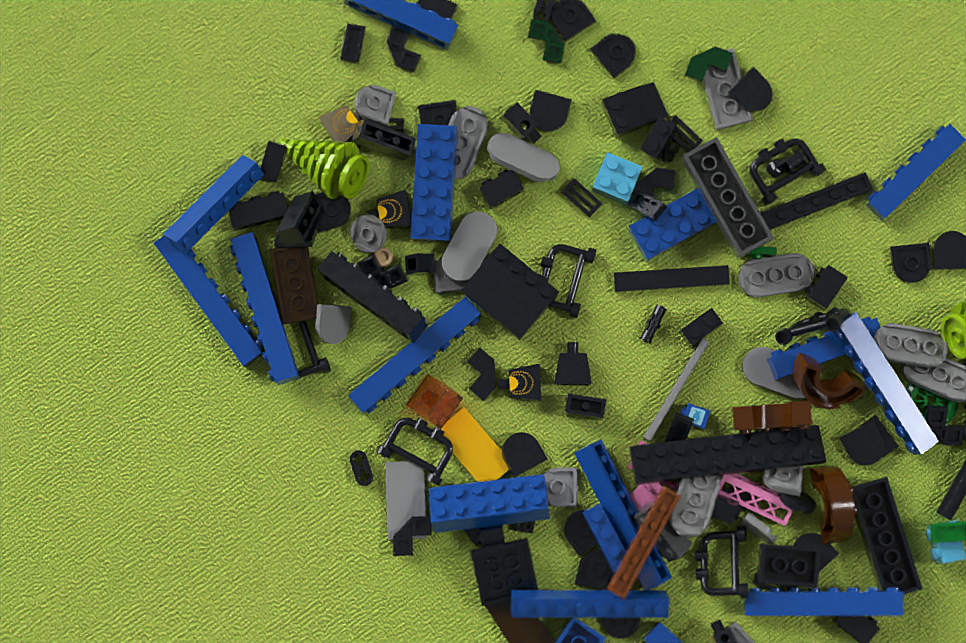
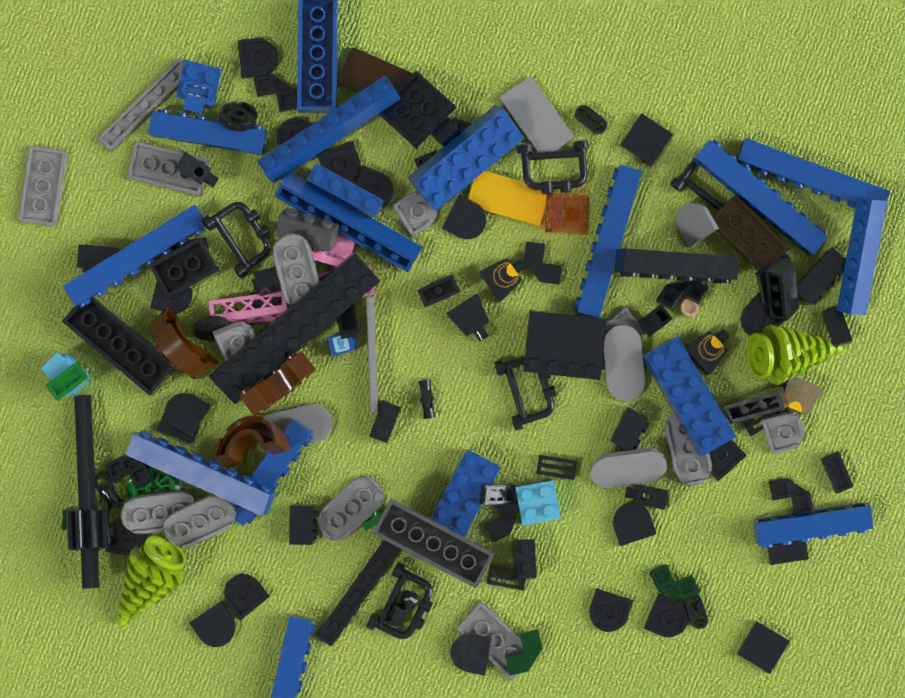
camera: 150 degrees right, 5 degrees up
light grey tile [351,214,387,253] -> none
black tile [393,516,432,556] -> none
black slope [601,82,669,138] -> none
dark orange tile [607,486,681,599] -> none
black tile [614,265,730,292] -> none
black plant [661,141,679,163] -> none
light grey tile [738,513,777,544] -> none
black bar [775,307,850,345] -> none
none -> black tile [620,113,673,166]

